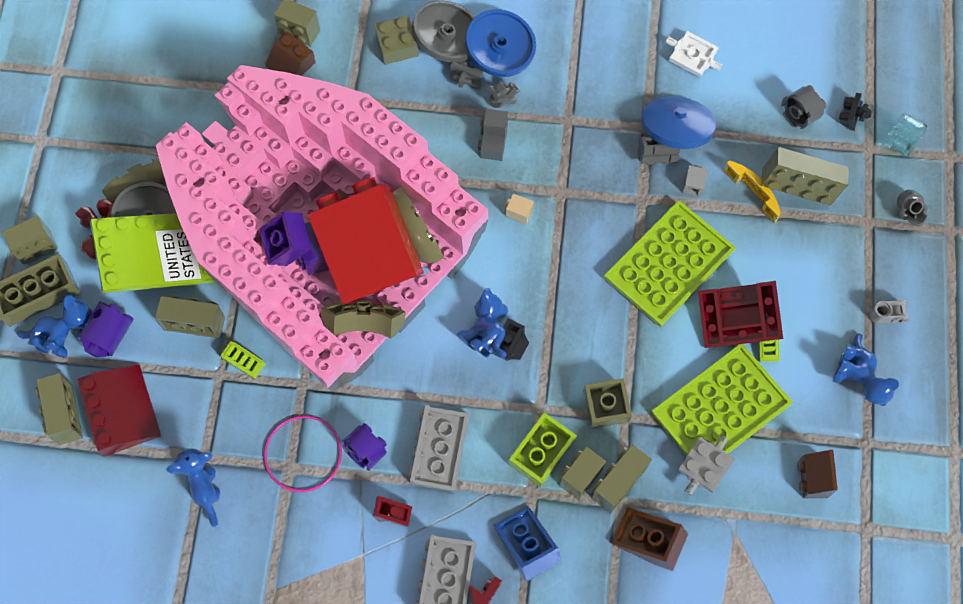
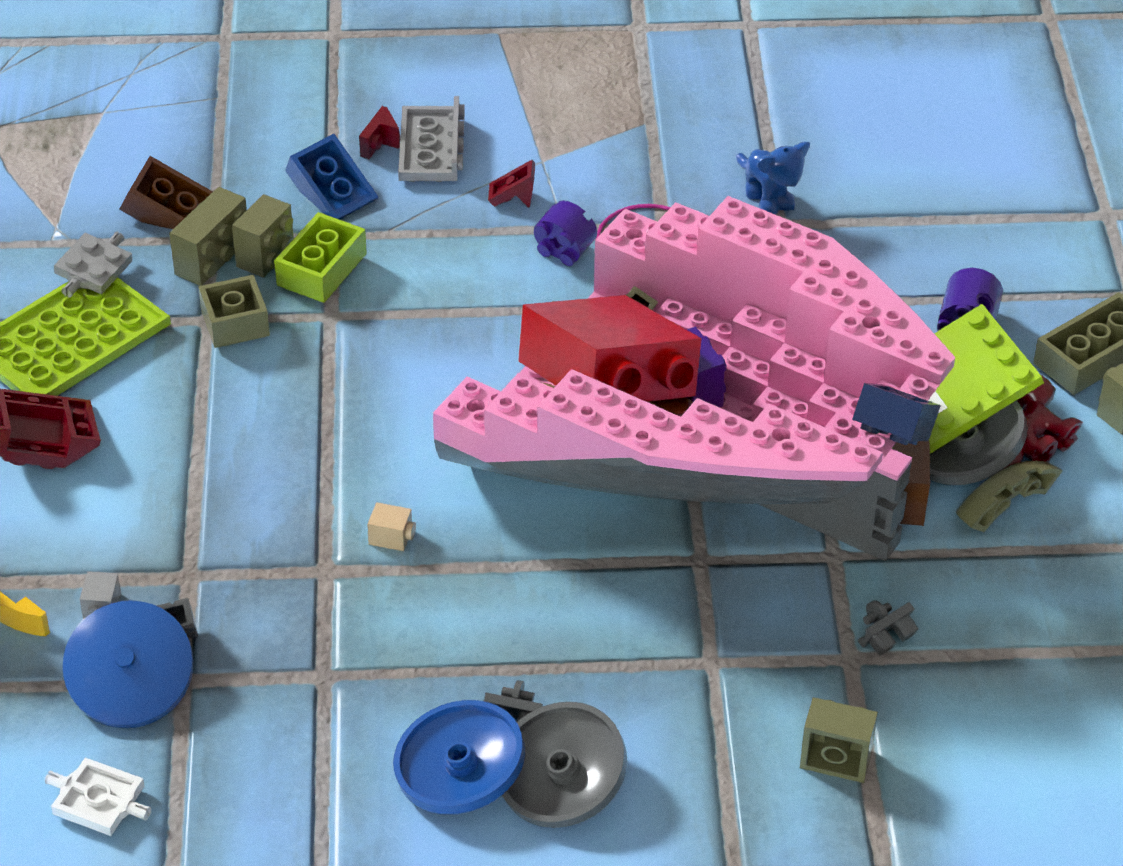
camera: 170 degrees right, 25 degrees down
blue animal [17,295,92,358] -> none
olive brick [35,373,83,445] -> none
dark red slope [77,365,161,457] -> none
dark purple brick [259,211,312,266] -> none
reddish brown slope [265,31,316,76] -> none
olive brick [374,15,419,65] -> none
light grey bracket [407,404,469,492] -> none
blue animal [456,288,508,358] -> none
dark grey brick [478,109,508,161] -> none
dark grey hips [487,81,520,108] -> none
black slope [491,318,529,361] -> none
lime plate [604,200,736,328] -> none
none -> dark blue brick [852,383,941,445]

